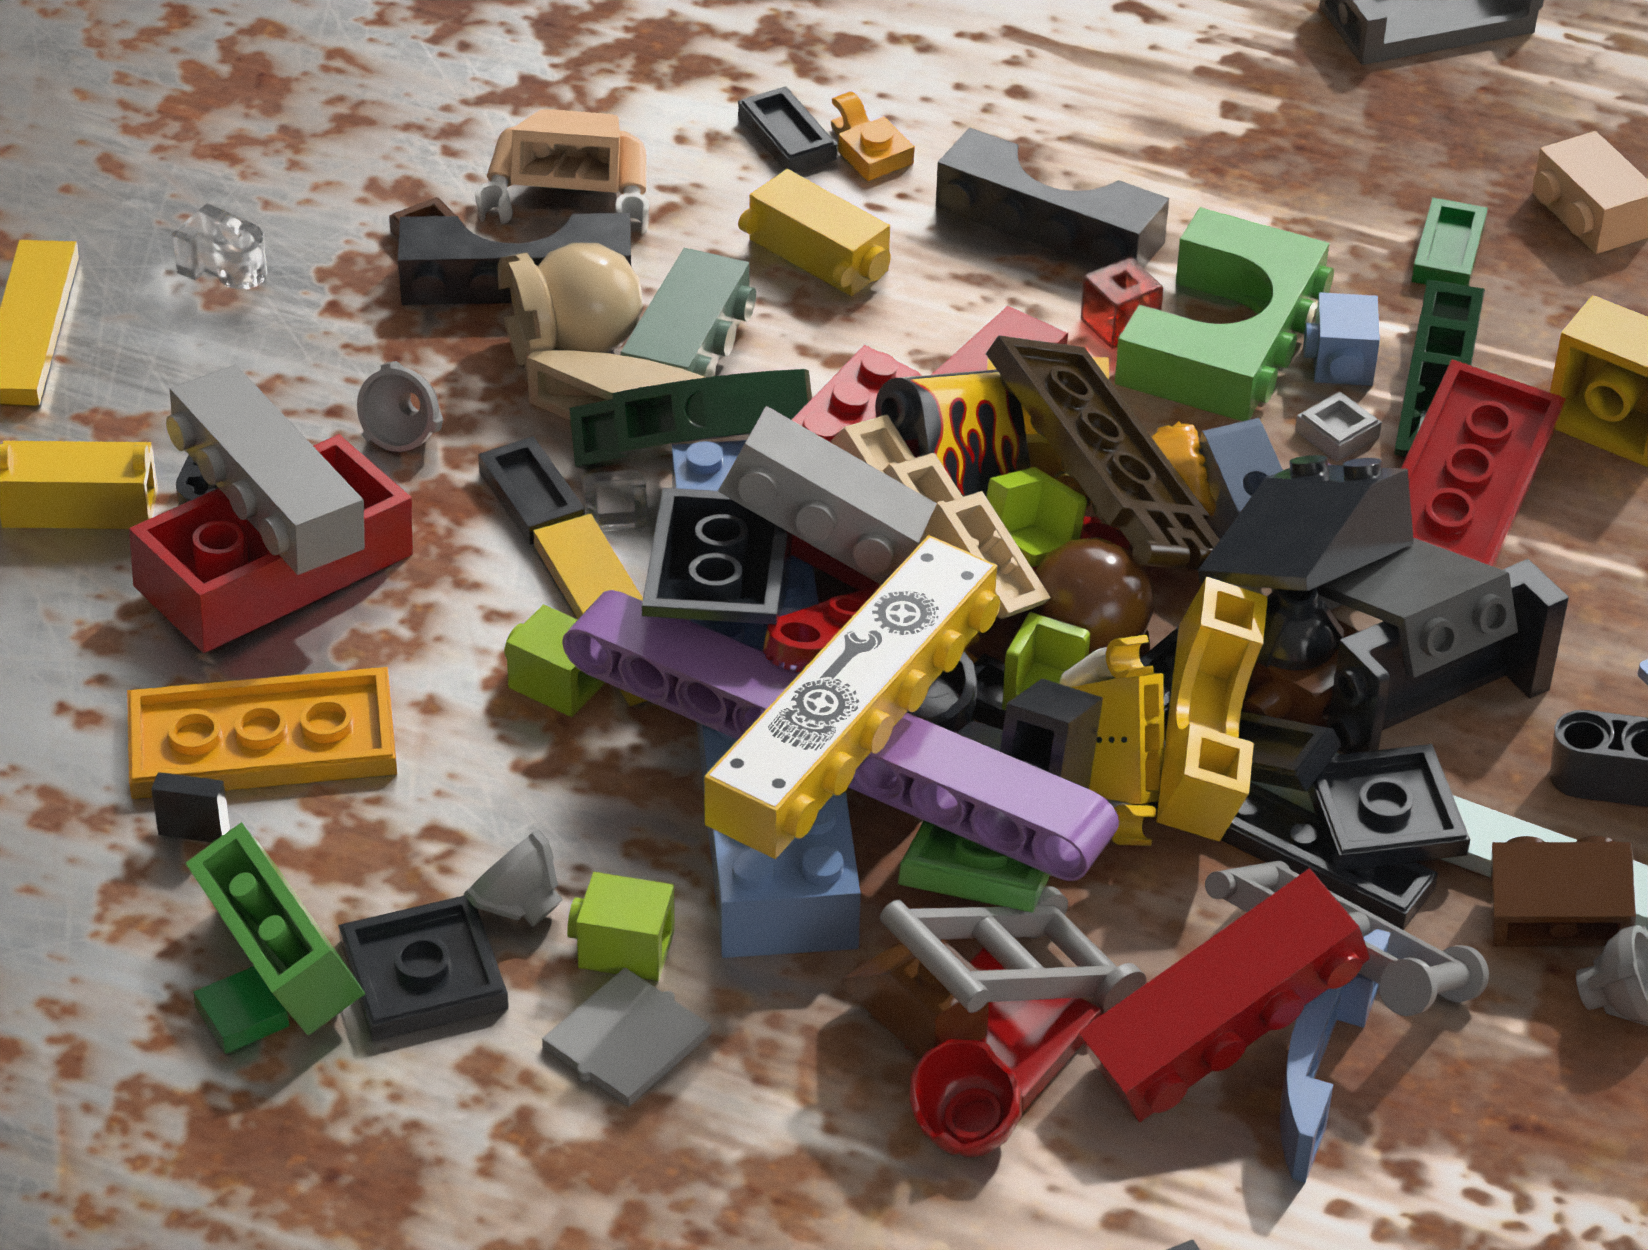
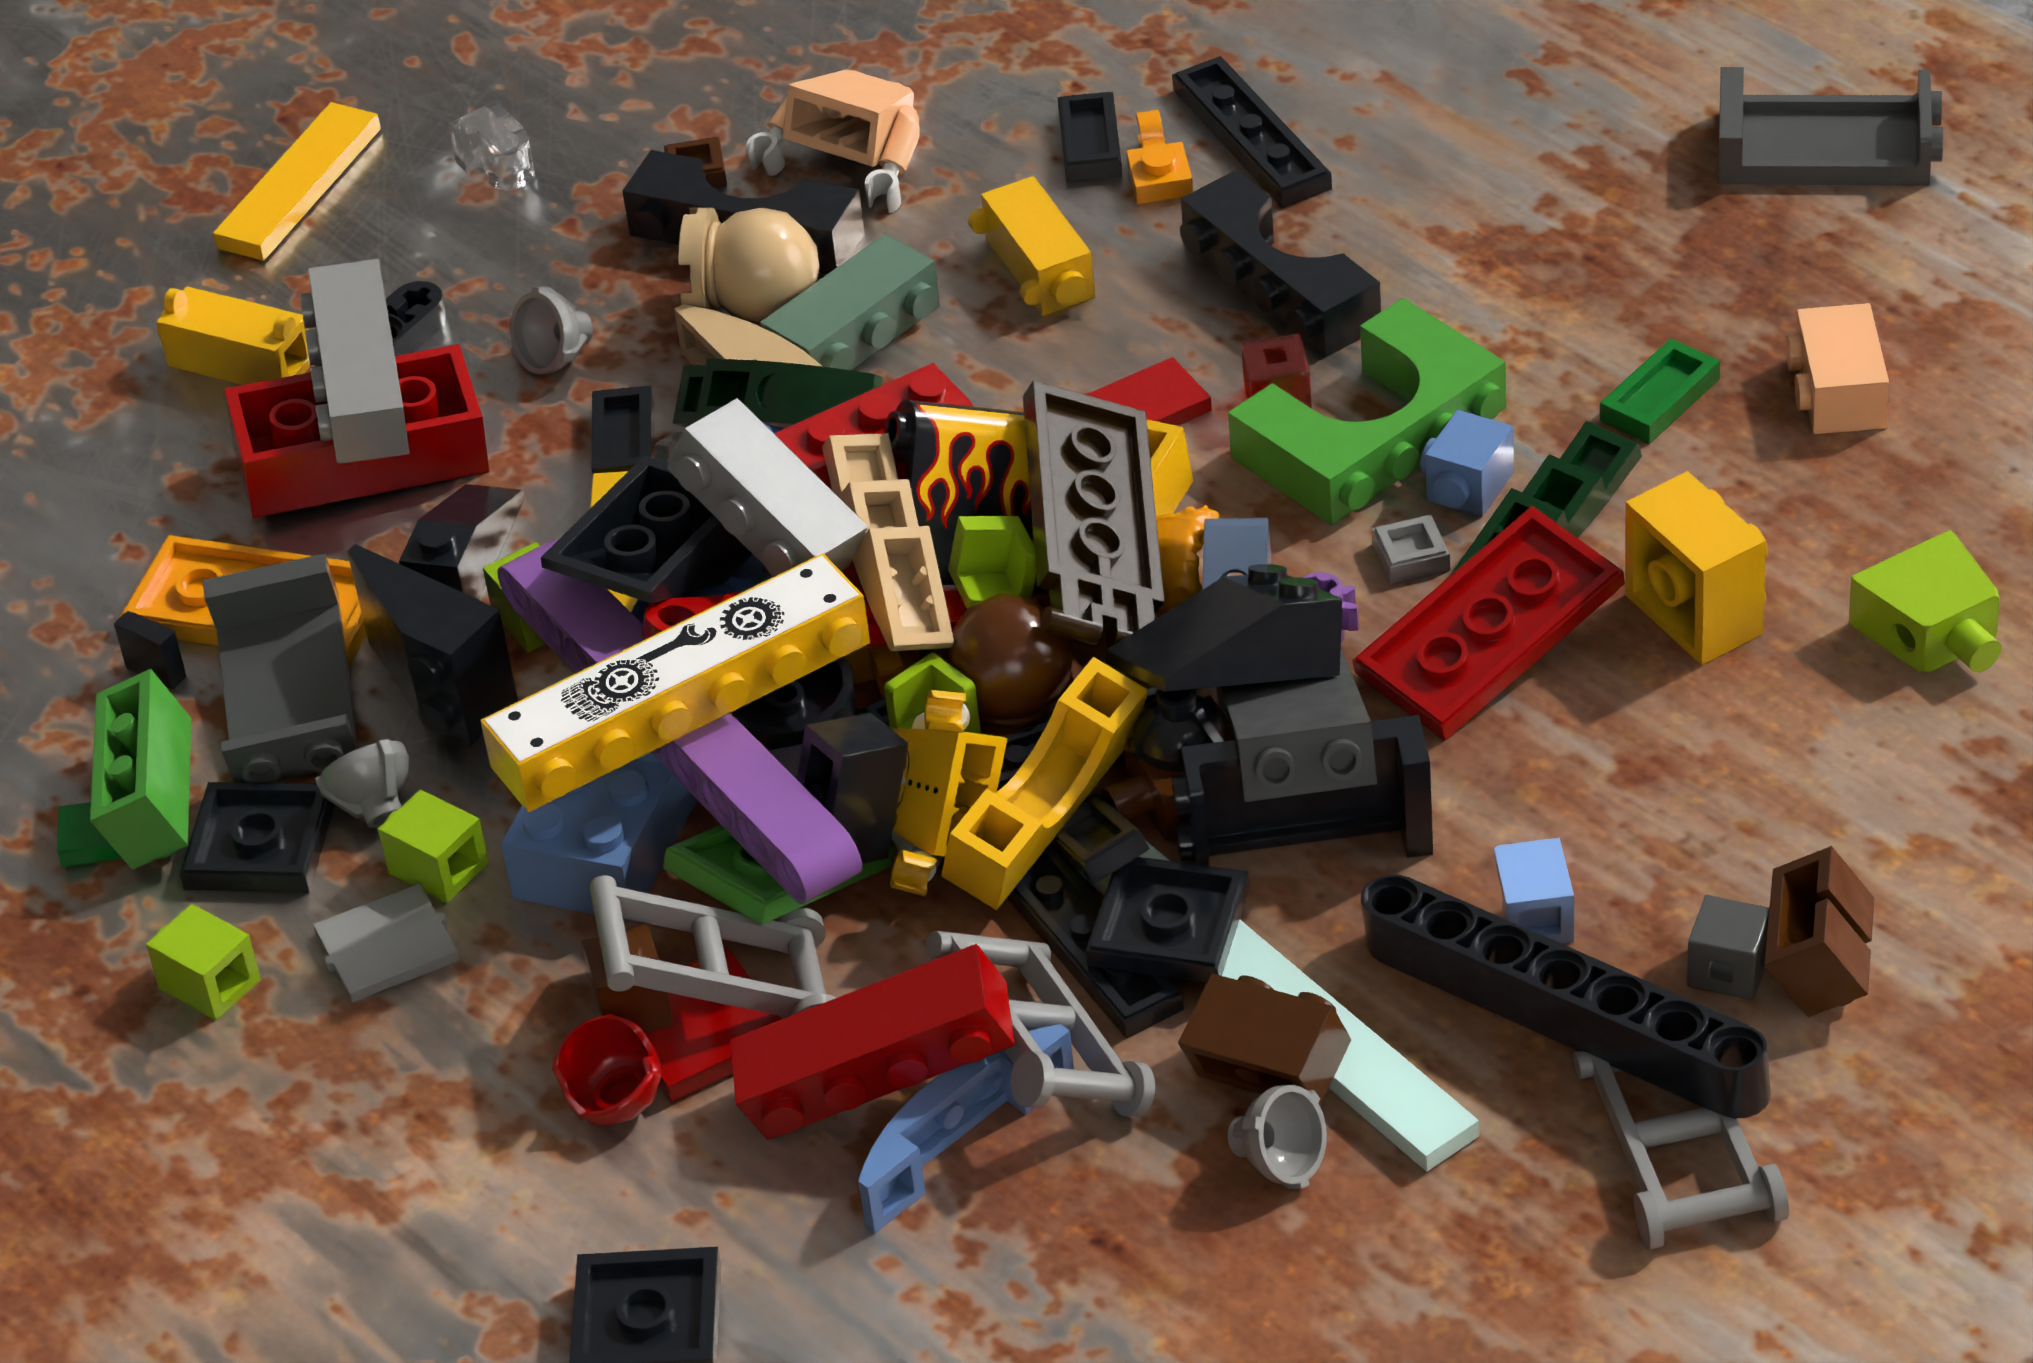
camera: 30 degrees right, 0 degrees up
none -> lime brick [146,903,261,1021]
none -> dark grey panel [203,553,359,783]
none -> black slope [347,544,518,746]
none -> black slope [399,484,525,600]
none -> black tile [1172,56,1332,208]

